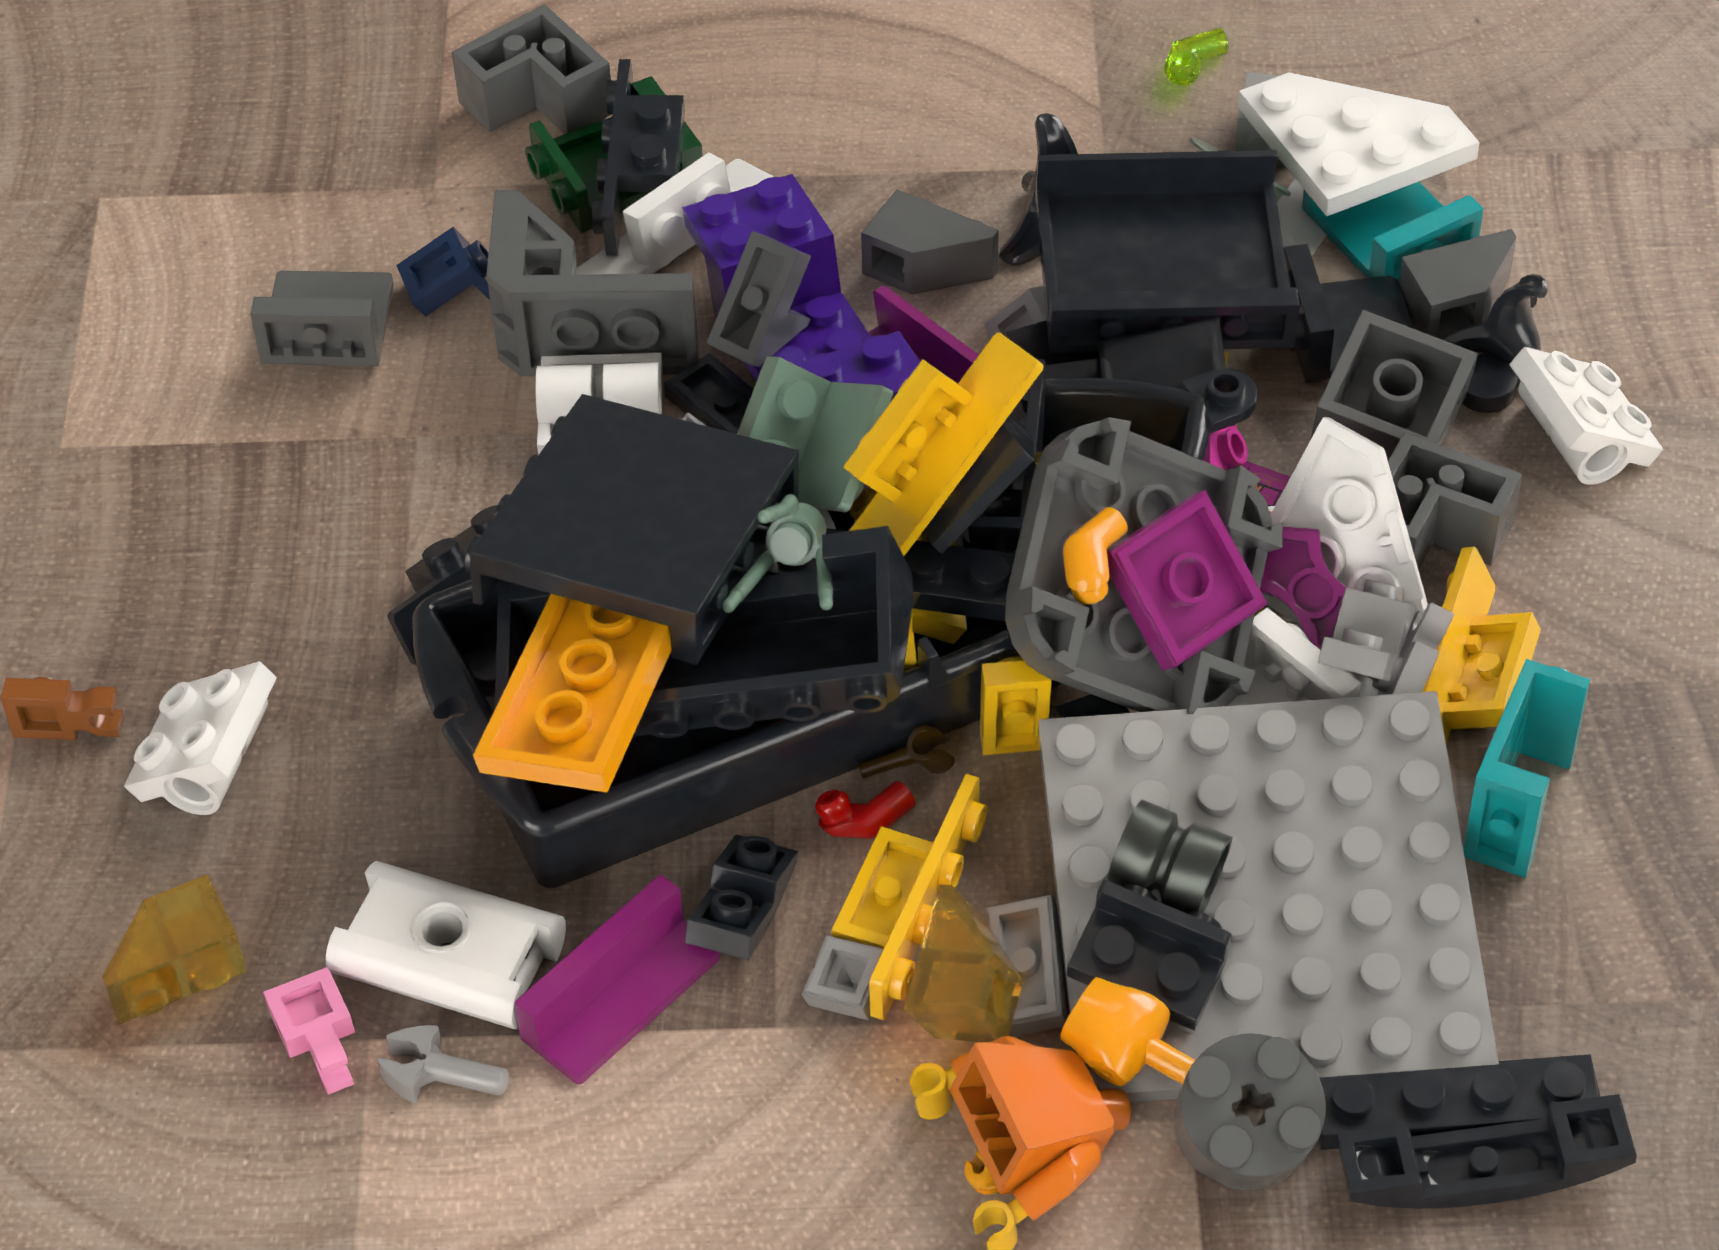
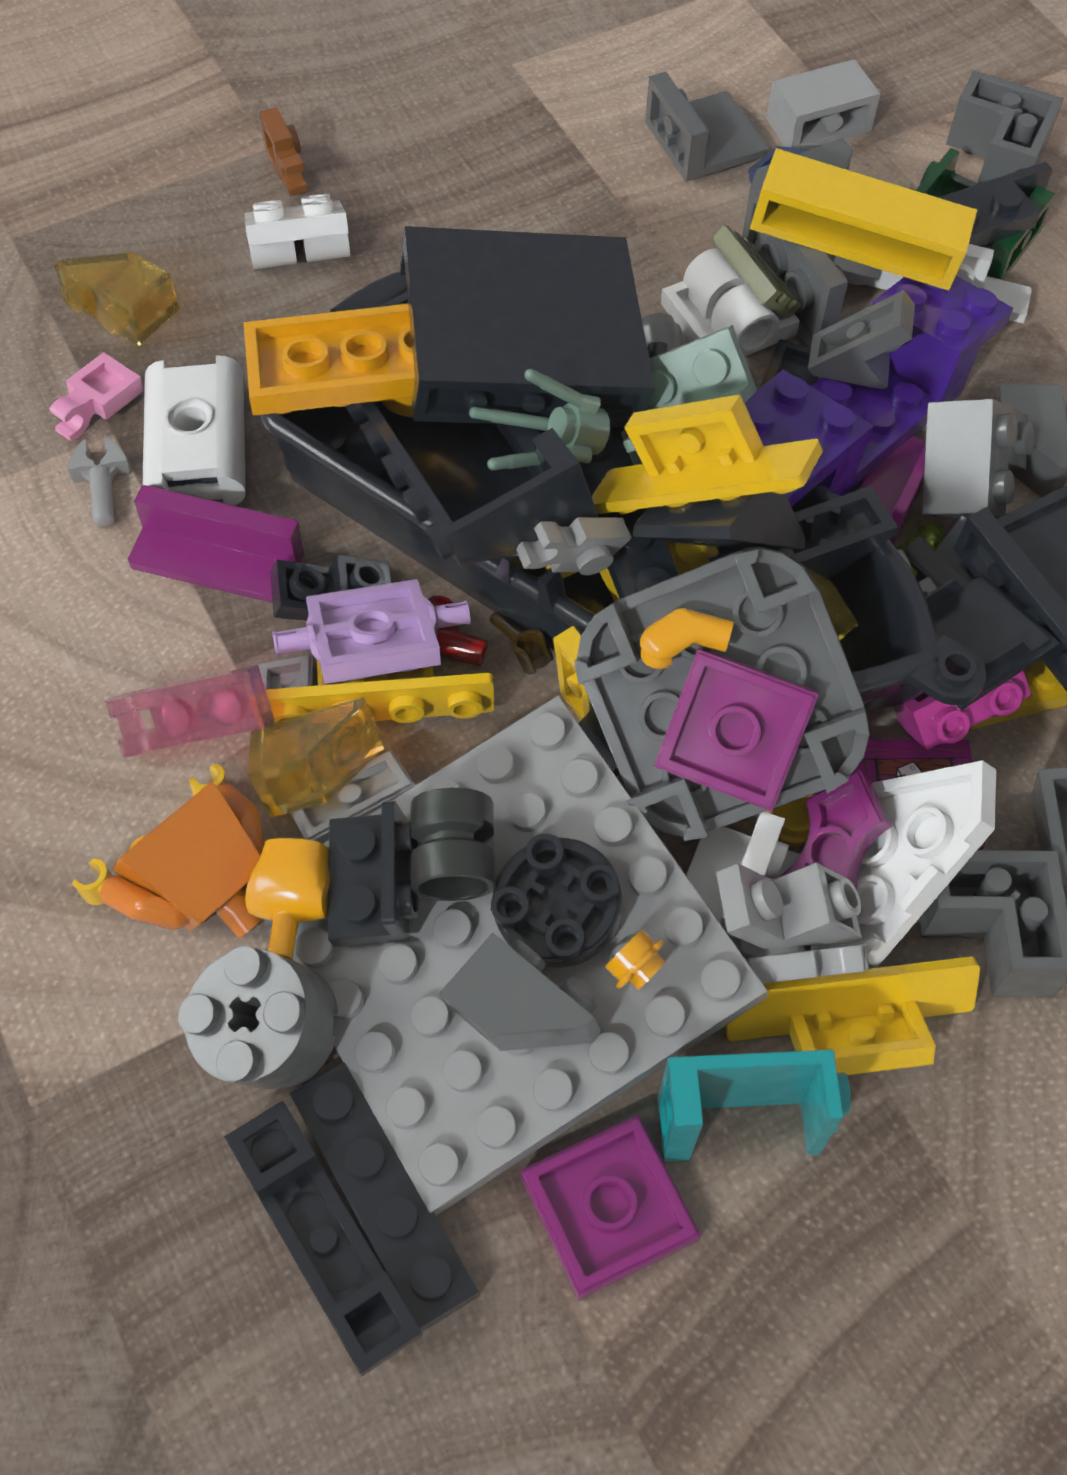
camera: 60 degrees right, 10 degrees up
none -> clear pink plate [105,665,275,757]
none -> lavender plate [272,579,471,684]
none -> dark grey slope [439,932,602,1051]
none -> black tile [491,833,623,968]
none -> light grey plate [516,517,631,575]
none -> magenta tile [520,1114,701,1301]
none -> light orange plate [605,929,666,990]
none -> olive tile [712,224,802,318]
none -> yellow brick [750,148,977,291]
none -> light grey brick [766,59,880,149]
none -> brick [922,399,1035,519]

